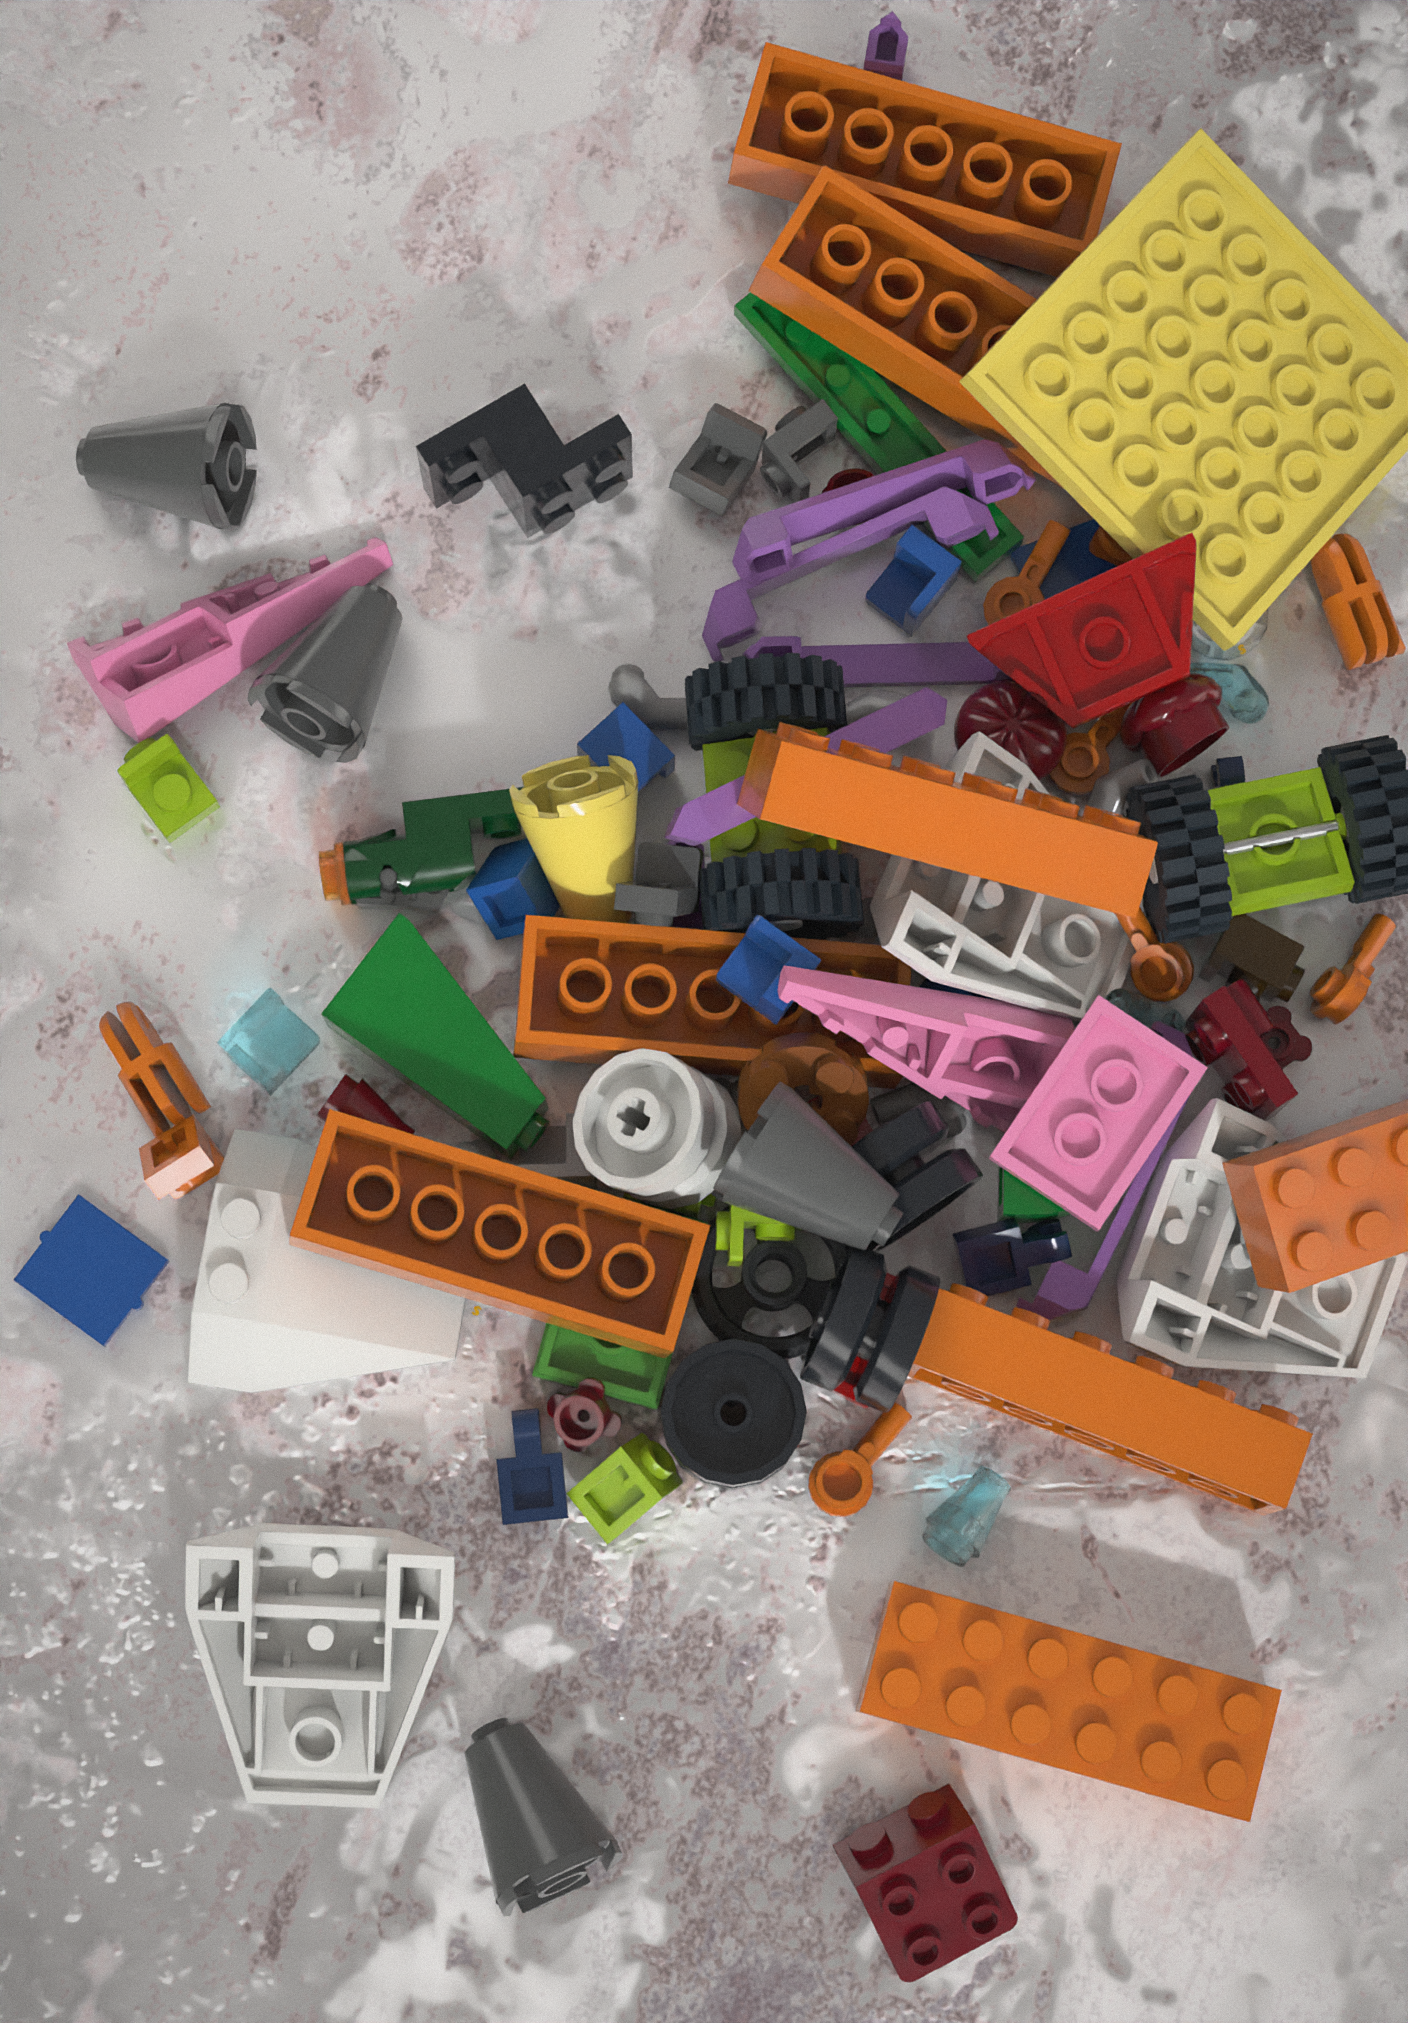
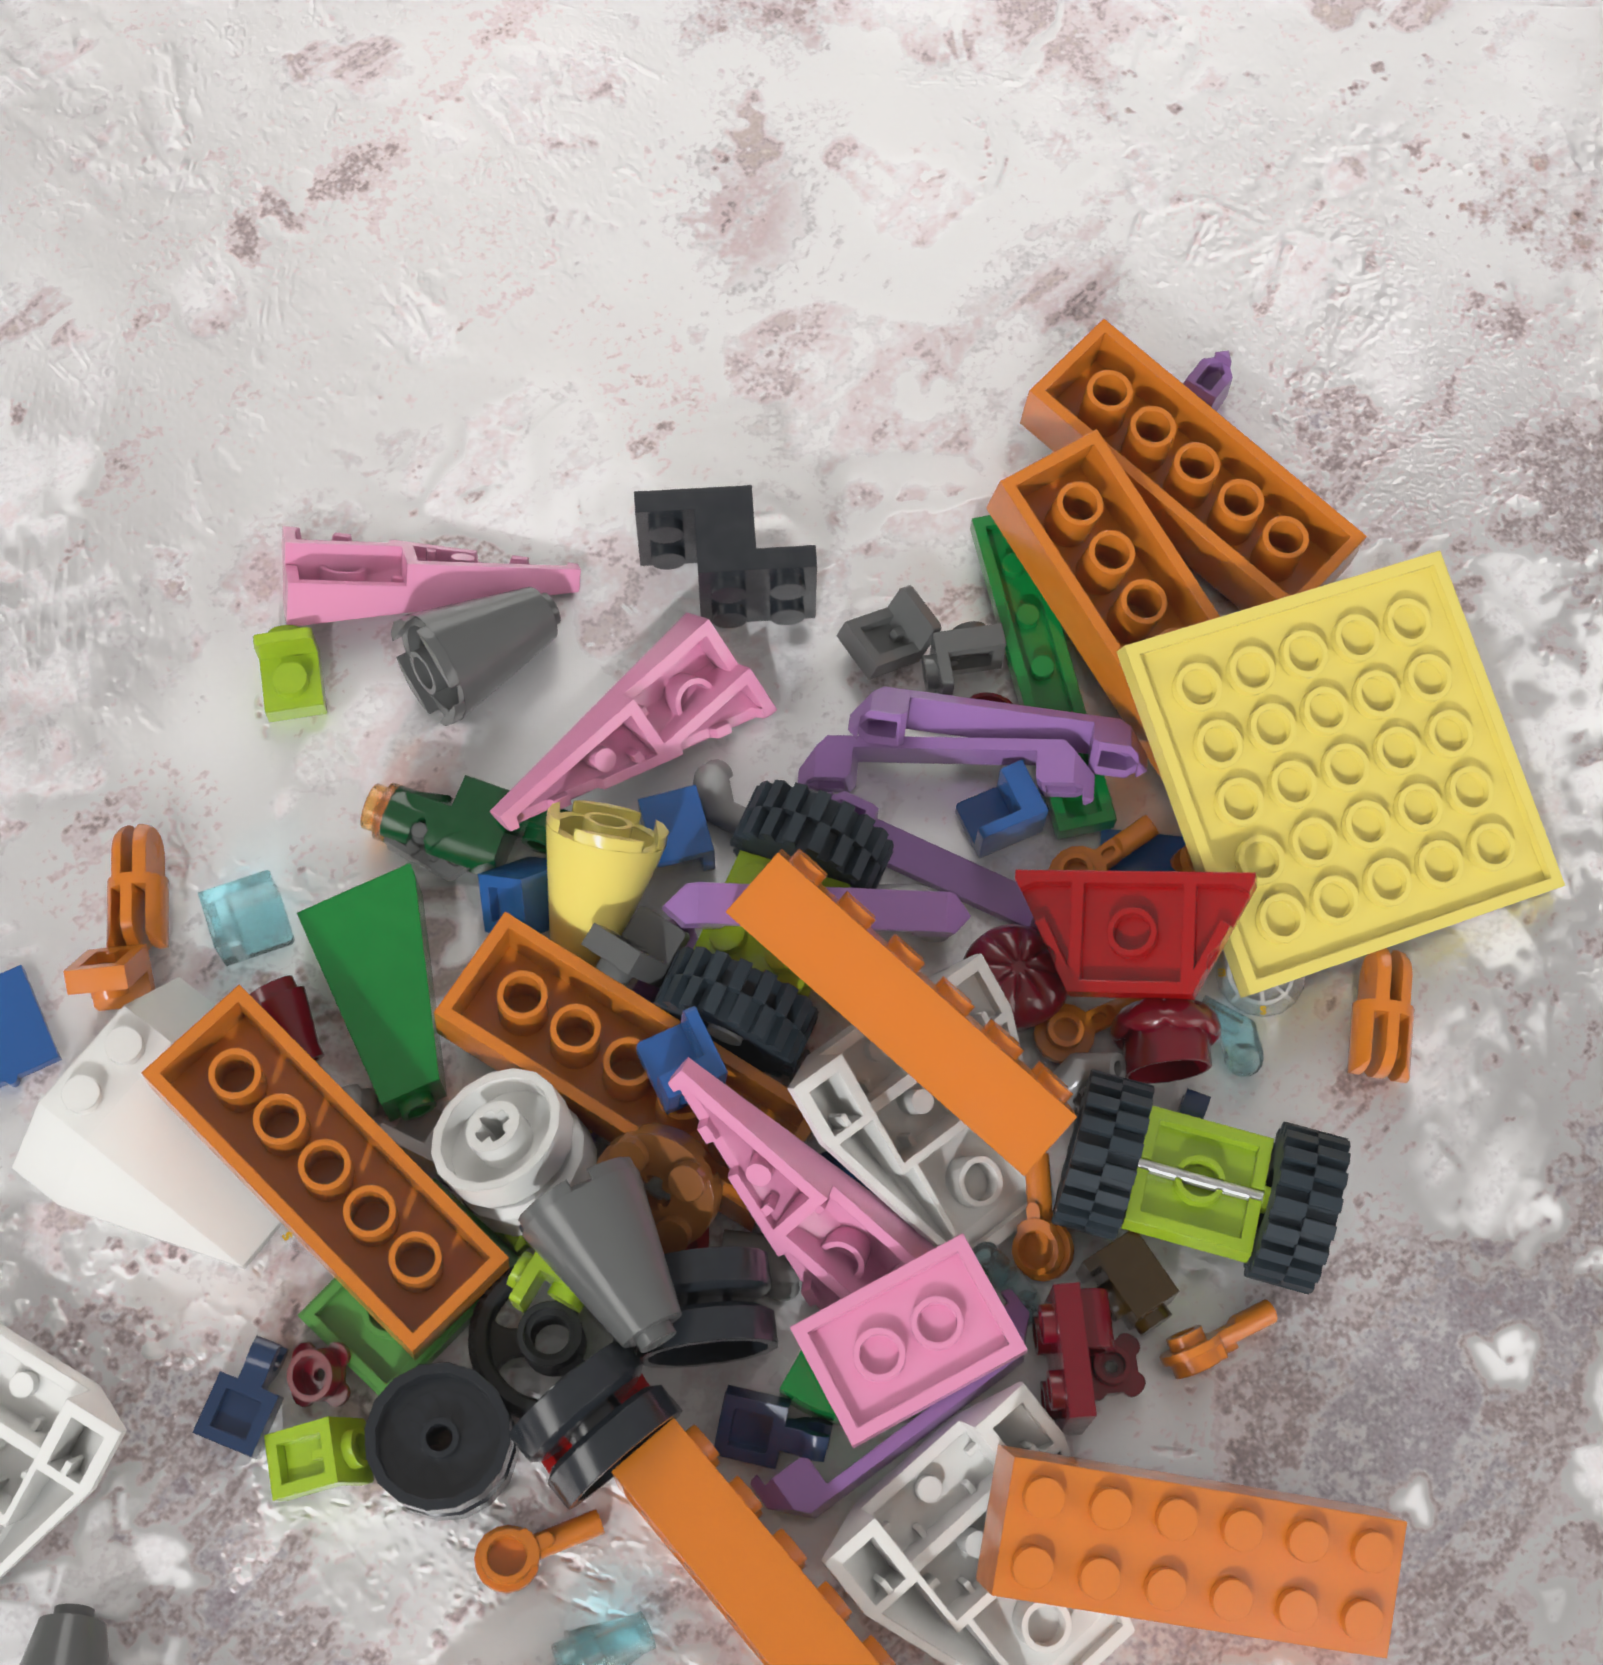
camera: 30 degrees right, 10 degrees down
dark grey cone [76,403,257,529] -> none
none -> bright pink wedge [490,612,777,831]

